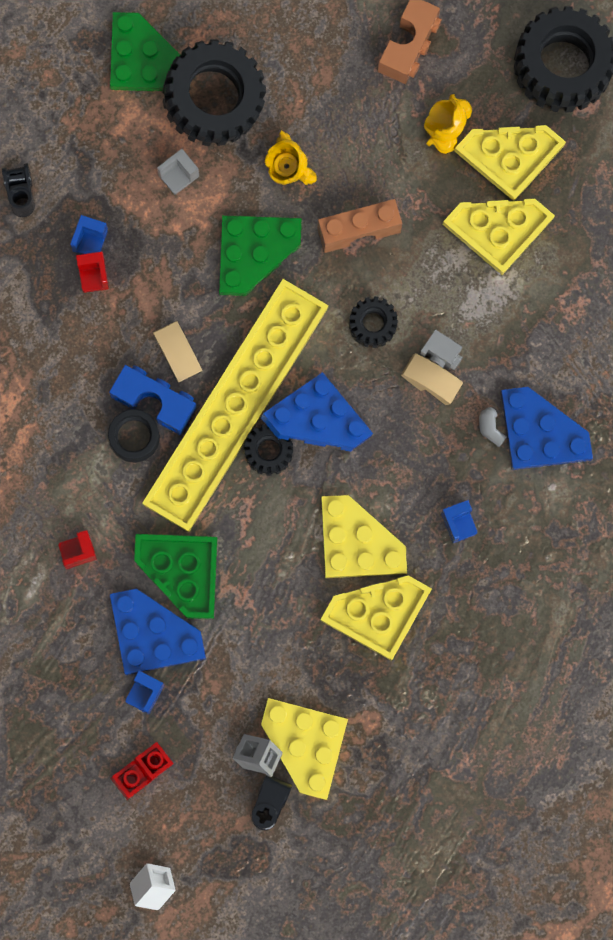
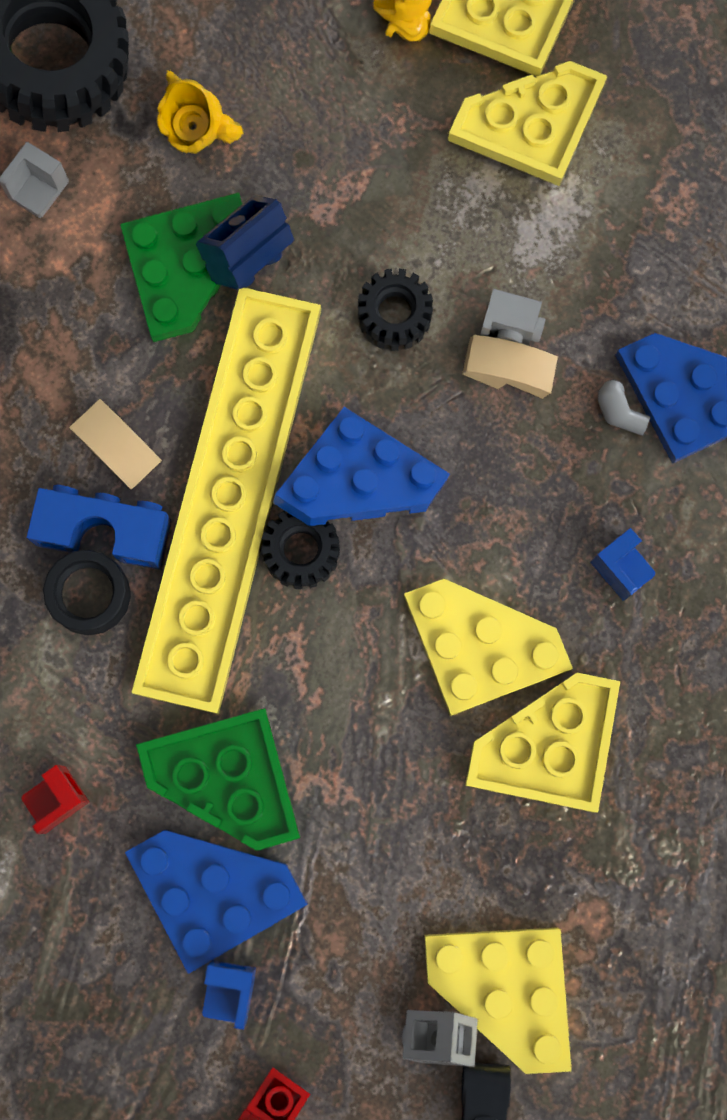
camera: 15 degrees left, 0 degrees up
nougat arch [317,199,402,253] -> none
none -> dark blue brick [196,195,295,290]

